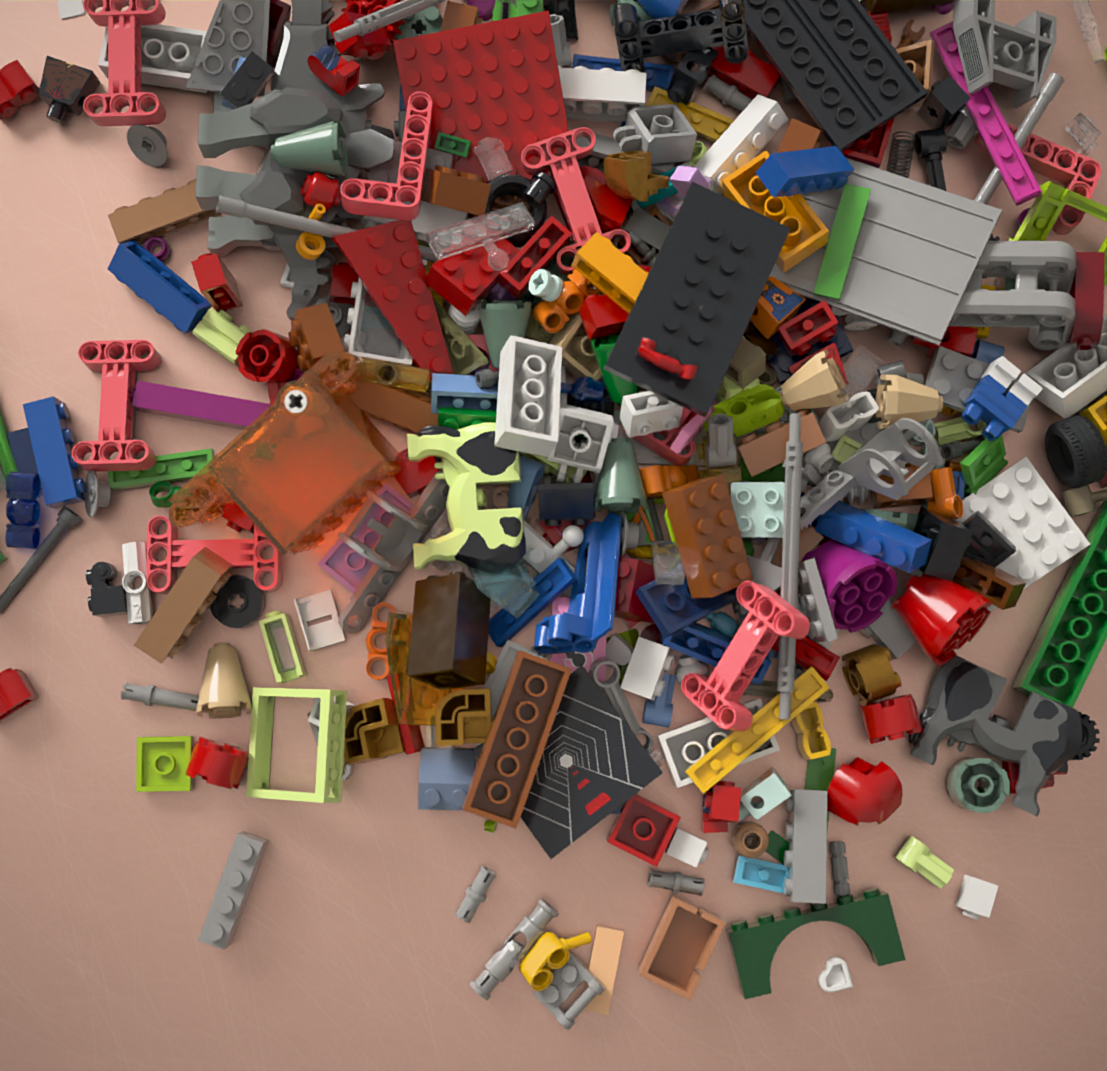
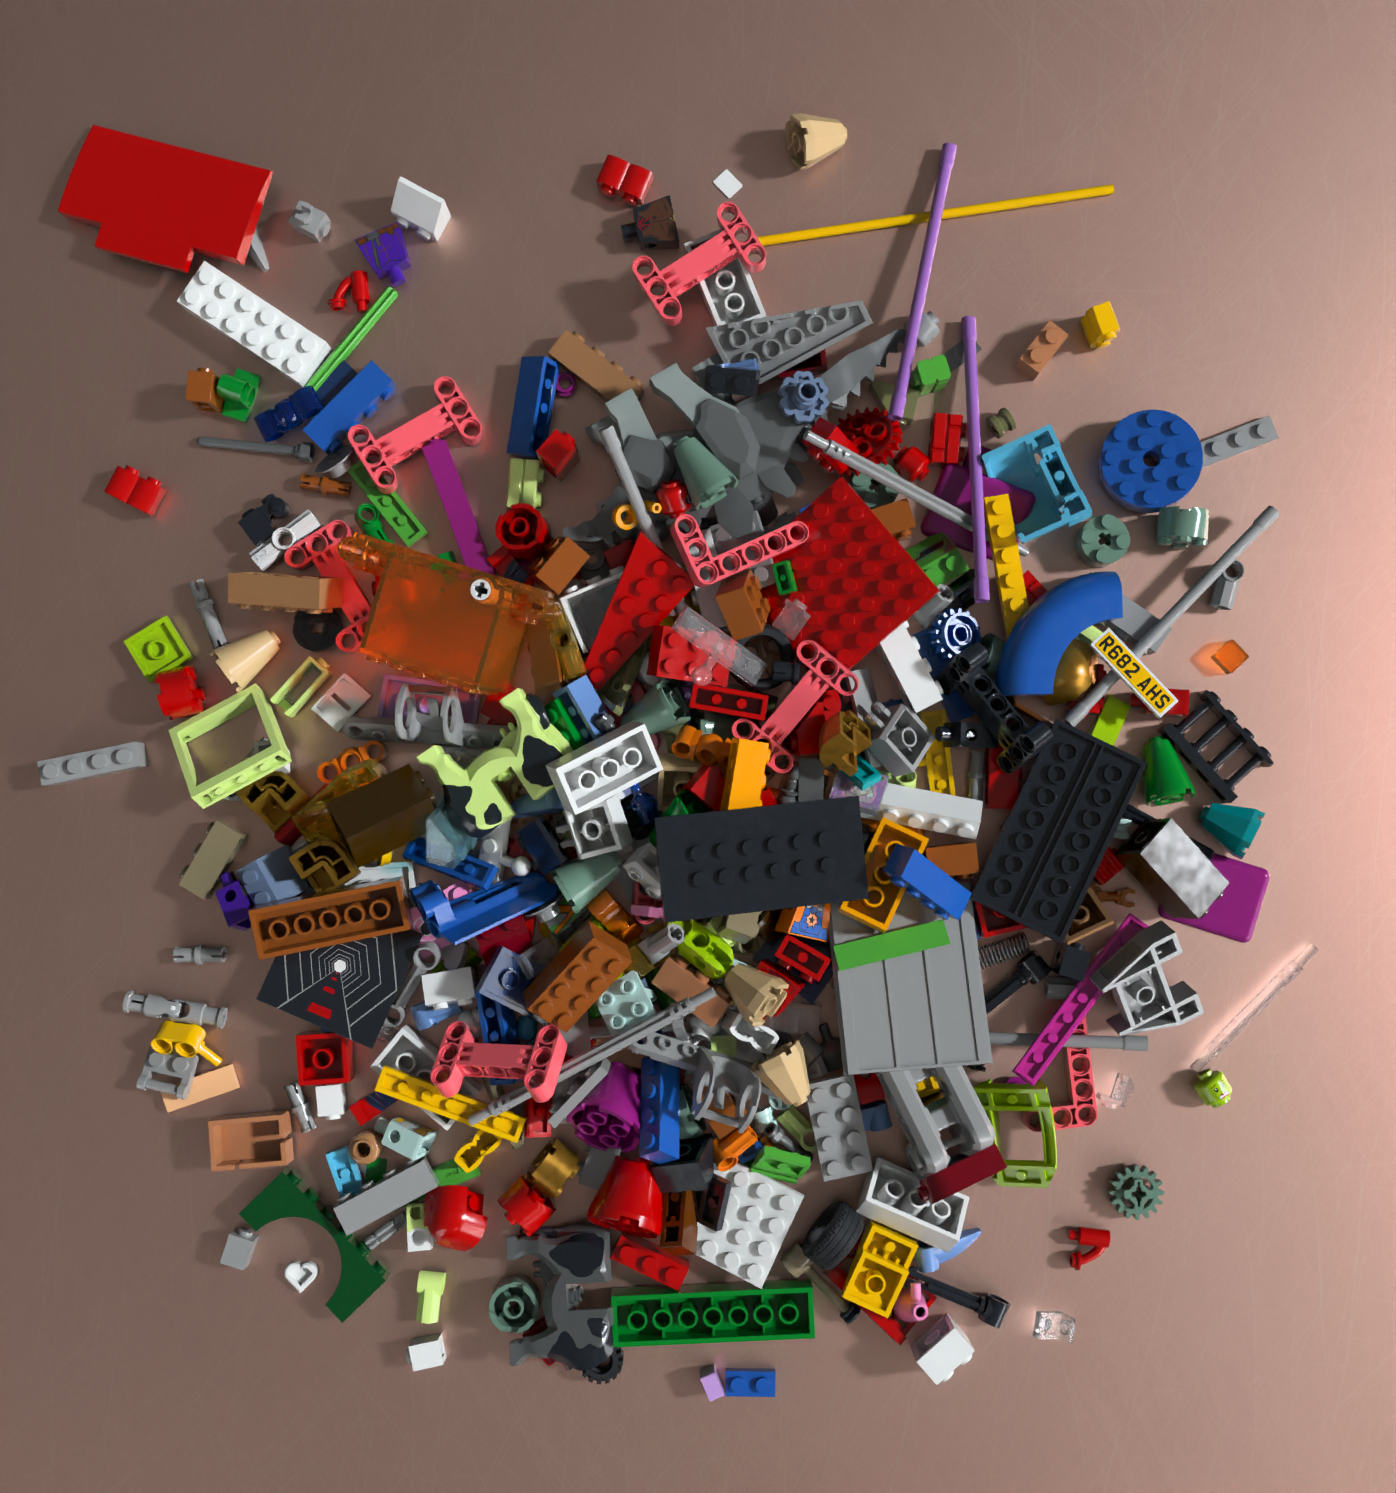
camera: 60 degrees right, 5 degrees up
light grey piece [127,125,167,167] -> none
red leg [307,45,361,97] -> none
light aqua wheel [529,269,563,302] -> none
red arm [638,338,697,380] -> none
lavender piece [670,166,709,197] -> none
red brick [705,781,741,823] -> none
blue hips [961,356,1043,441] -> none
none -> dark tan brick [178,820,248,900]
none -> dark purple torso [216,871,254,931]
none -> light grey brick [220,1227,259,1271]
none -> dark orange pin [299,473,352,498]
none -> leg [406,1202,434,1252]
none -> red brick [611,1232,689,1291]
none -> sand blue plant [778,371,829,424]
none -> dark grey piece [818,1023,843,1072]
none -> blue gear [930,608,981,661]

